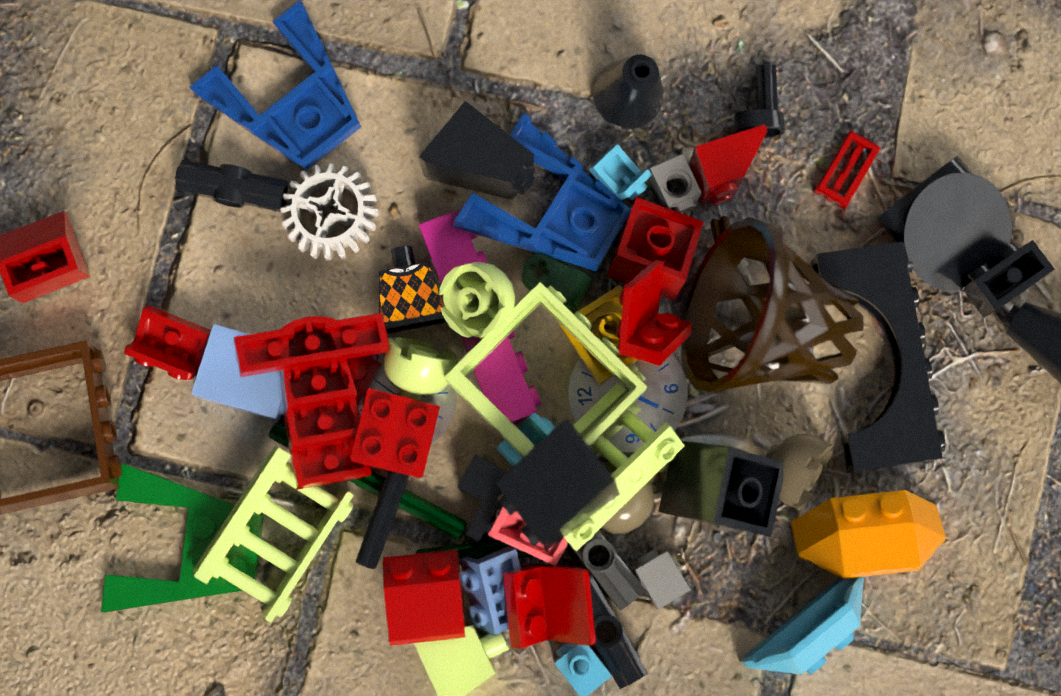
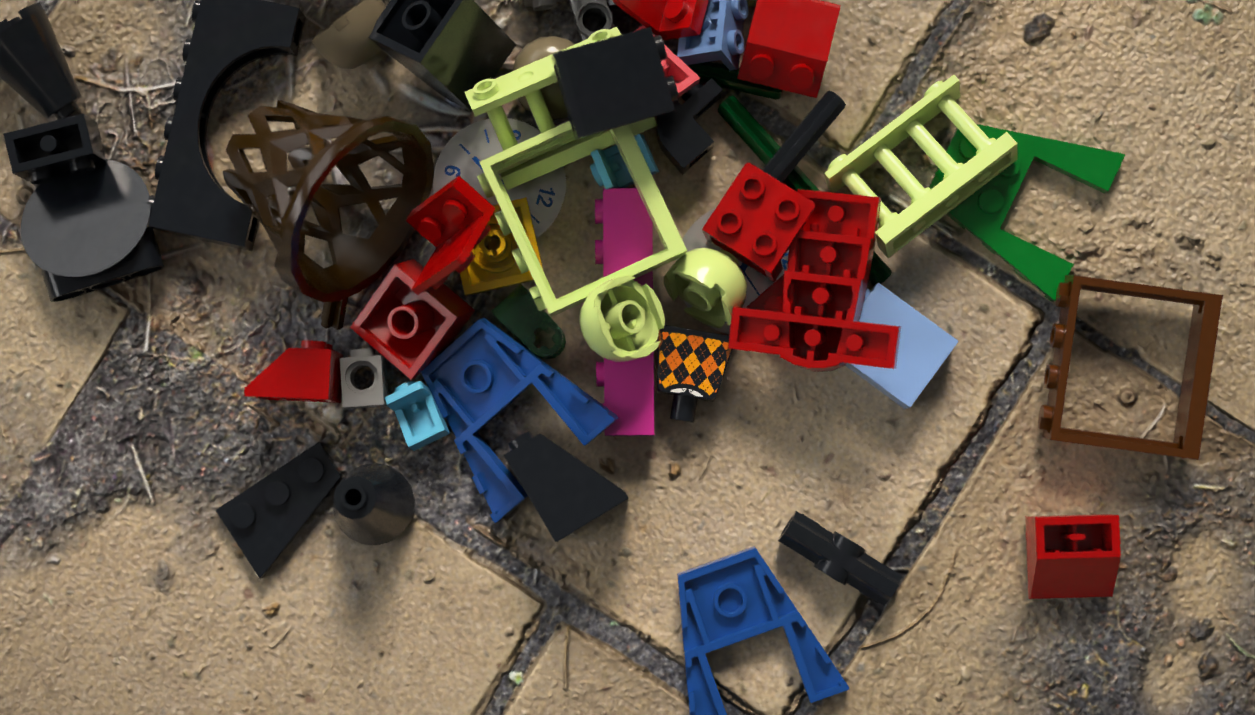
camera: 160 degrees left, 5 degrees up
red bracket [124,305,211,380] -> none
white gear [280,163,379,261] -> none
black piece [734,62,785,139] -> none
red tile [813,130,881,210] -> none
none -> black wing [216,442,343,579]

